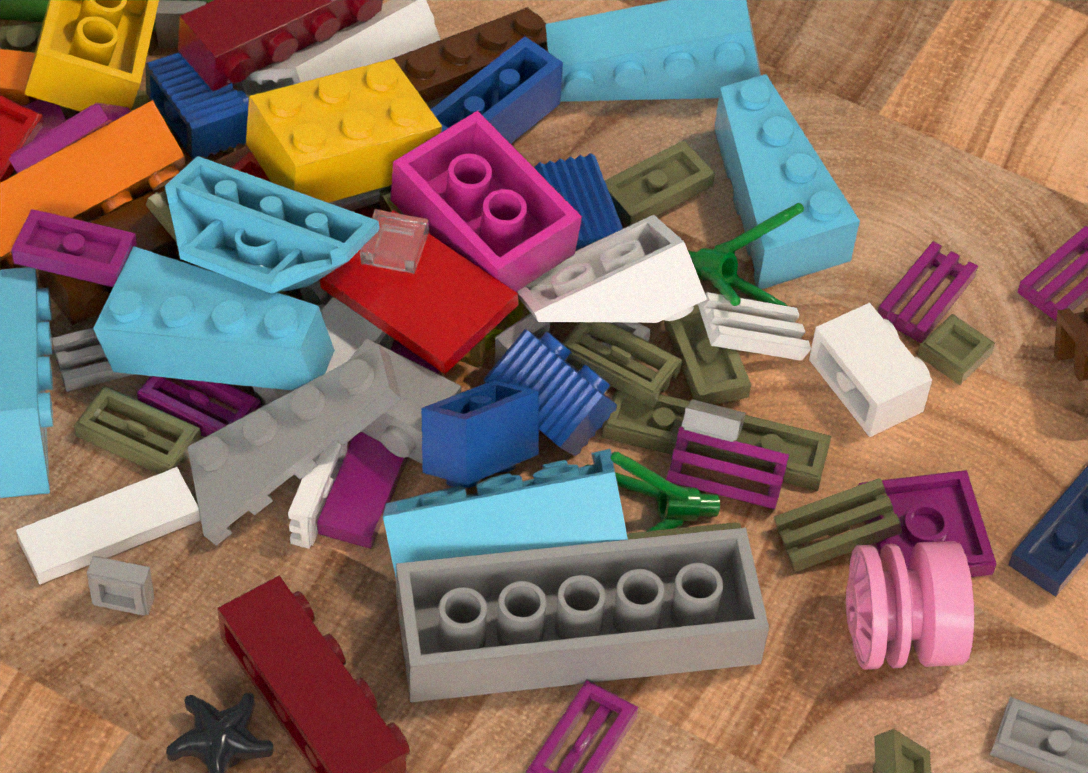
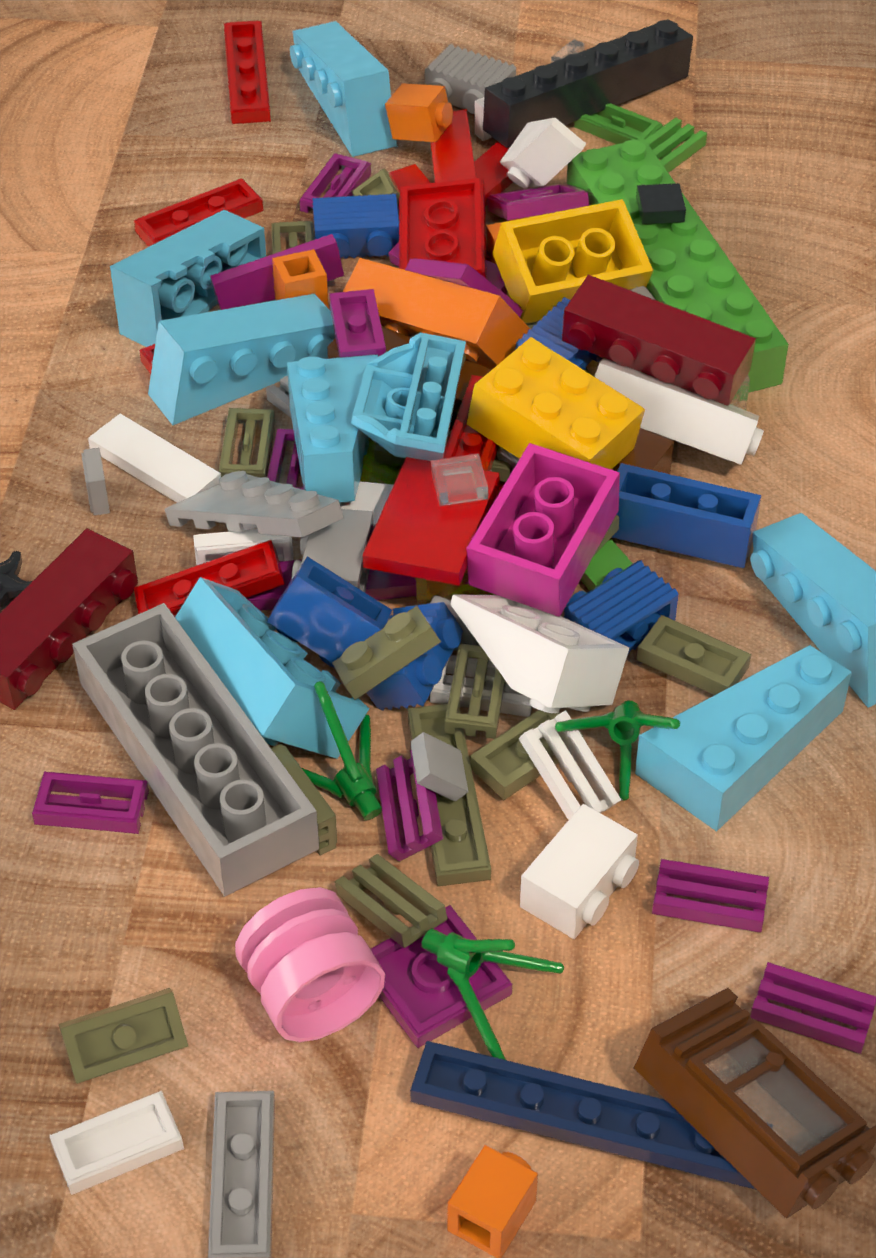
camera: 70 degrees right, 5 degrees down
reddish brown plate [392,7,548,103] -> none
olive tile [917,314,995,385] -> none
none -> red tile [134,540,285,617]
none -> olive plate [332,606,441,700]
none -> green plant [422,928,564,1060]

